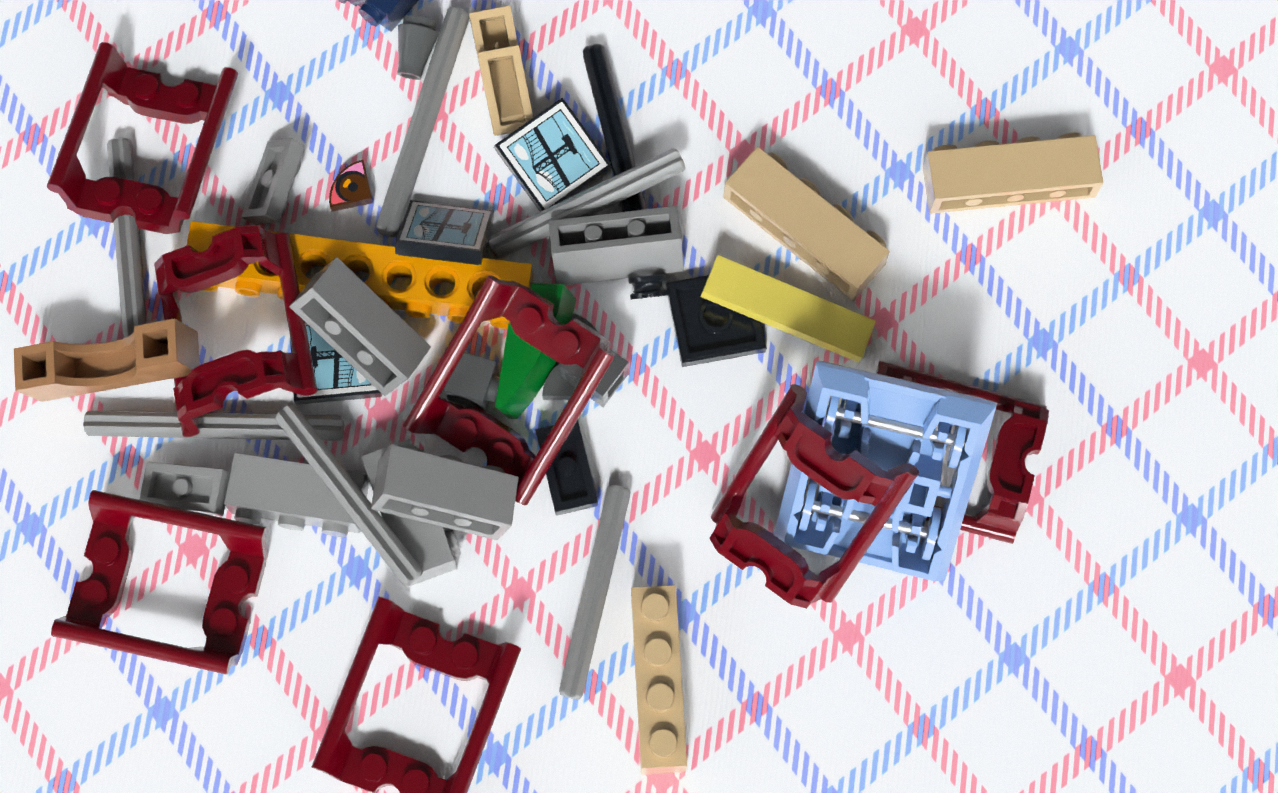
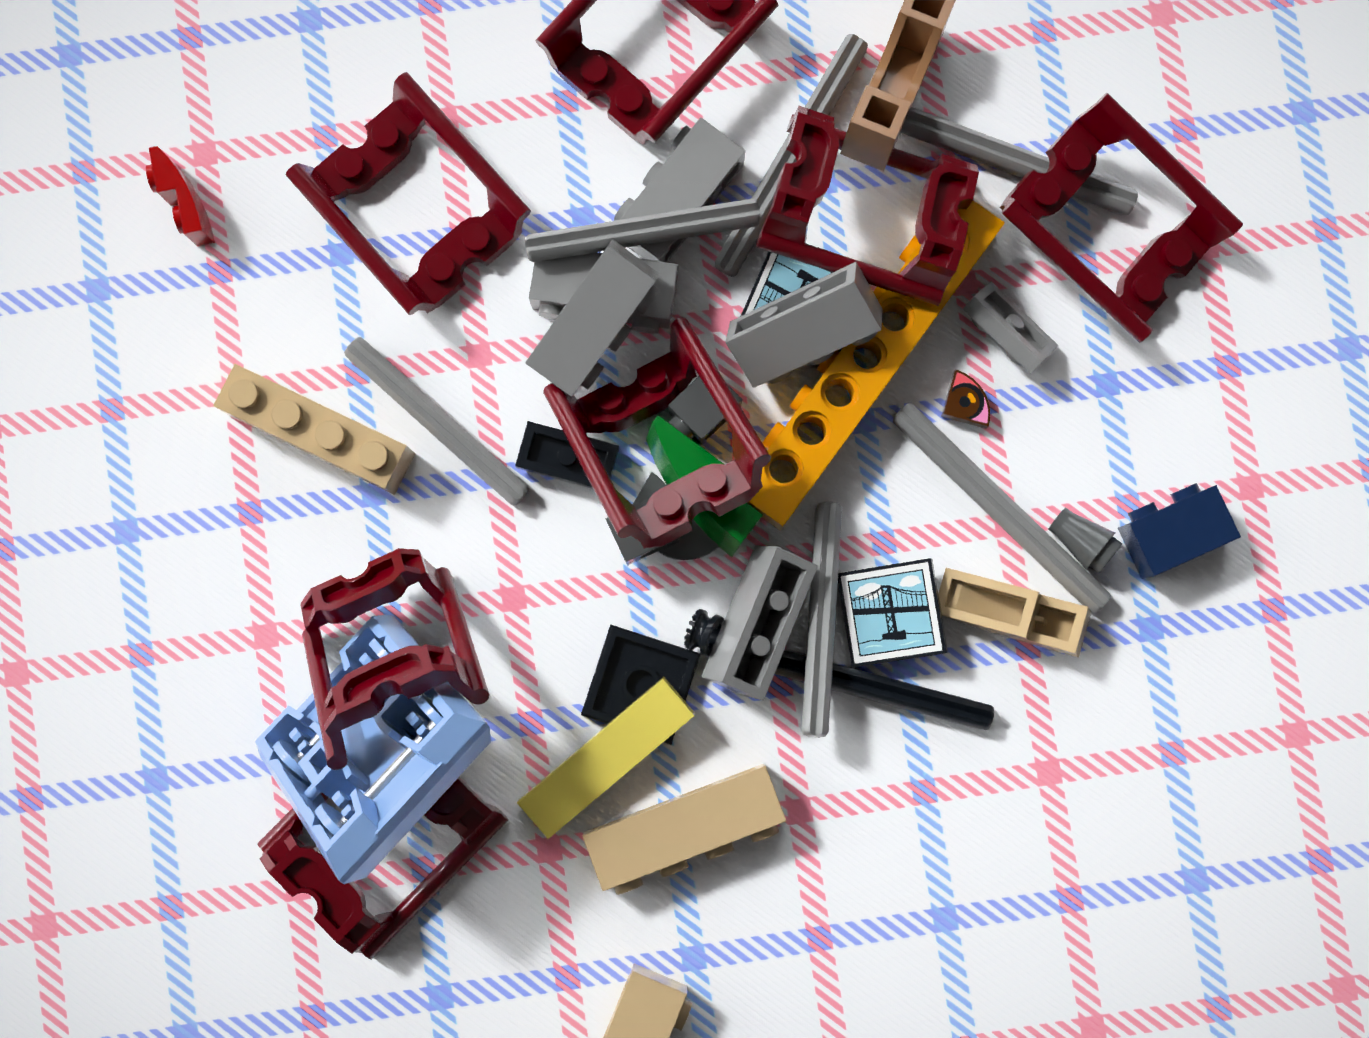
camera: 120 degrees right, 10 degrees up
light grey plate [139,462,230,516] -> none
tile [395,200,494,265] -> none

